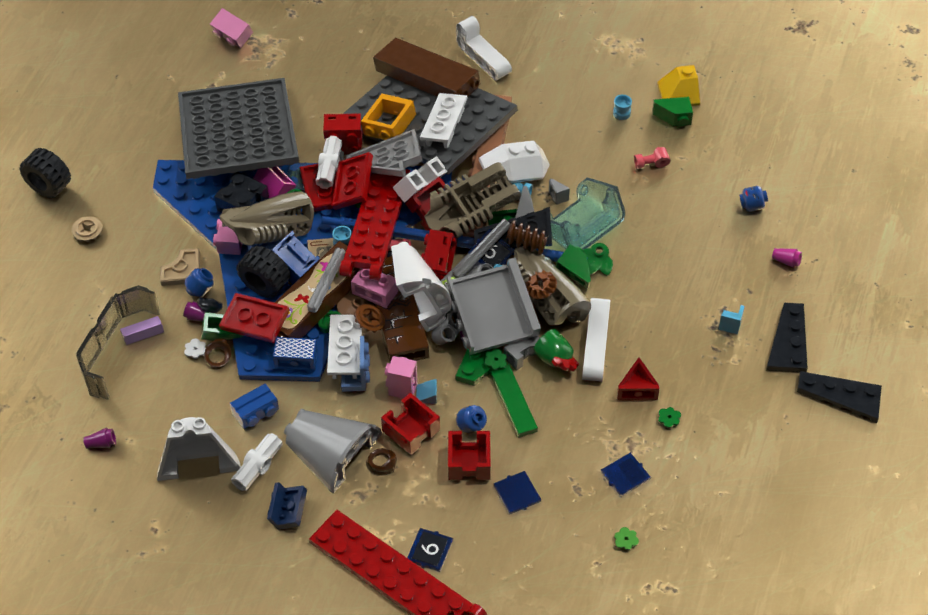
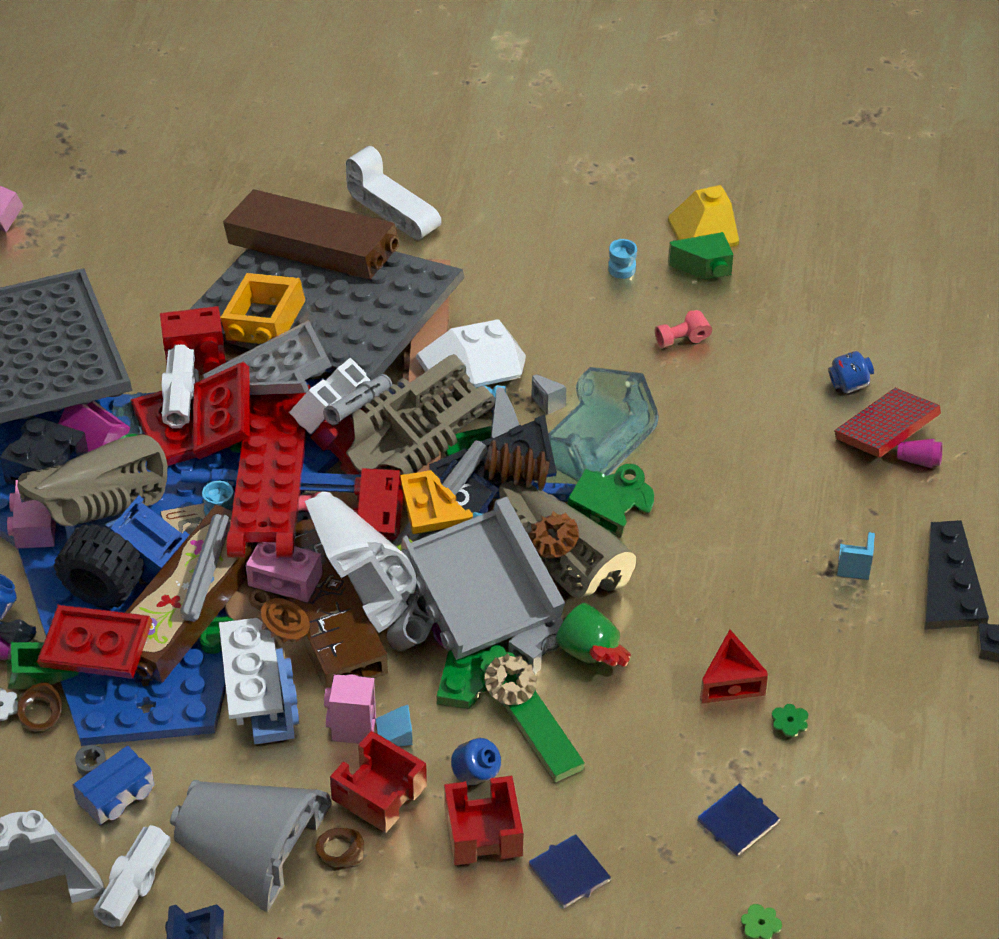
camera: 10 degrees left, 5 degrees down
blue panel [273,337,318,371] -> none
white brick [420,93,468,148] -> none
white beam [582,298,610,382] -> none
none -> dark grey bush [75,745,106,776]
none -> light grey pin [323,374,392,424]
none -> light orange wing [400,470,473,534]
none -> tan gear [485,654,538,705]
none -> red tile [834,387,941,458]

